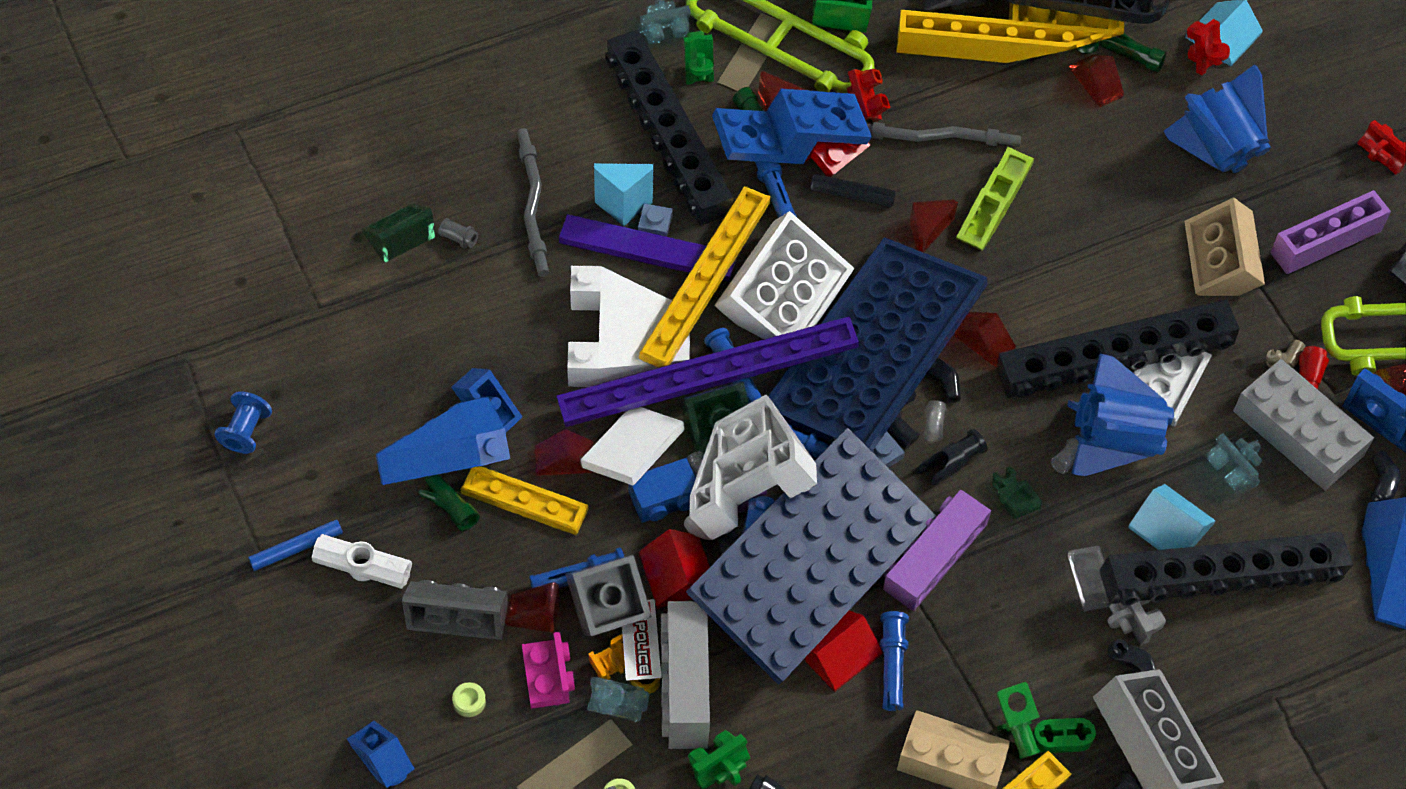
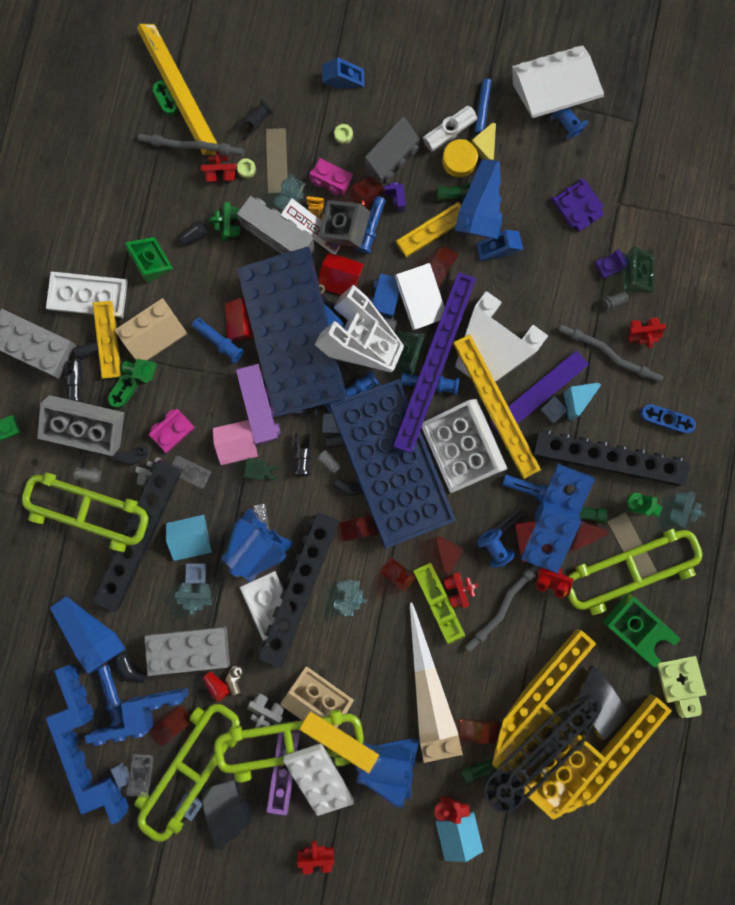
camera: 125 degrees right, 25 degrees up
none -> lime bar [22,472,148,552]
none -> clear pin [74,467,101,483]
none -> dark pink bracket [148,409,195,453]
none -> sand blue plate [185,564,207,583]
none -> bright pink slope [213,420,258,465]
none -> lime bar [214,710,363,782]
none -> light grey hips [247,694,284,728]
none -> white plate [284,744,354,816]
none -> yellow tile [300,711,379,773]
none -> clear light blue hips [334,580,367,616]
none -> clear red slope [380,558,416,592]
none -> dark purple bracket [384,183,406,213]
none -> tan plate [410,603,463,763]
none -> yellow head [442,139,478,178]
none -> red hips [444,572,478,608]
none -> light yellow slope [472,123,496,160]
none -> blue hose [477,529,514,568]
none -> white slope [512,46,604,118]
none -> dark purple plate [551,178,604,232]
none -> dark purple bracket [595,249,627,280]
none -> red hips [628,318,666,349]
none -> blue beam [640,404,696,434]

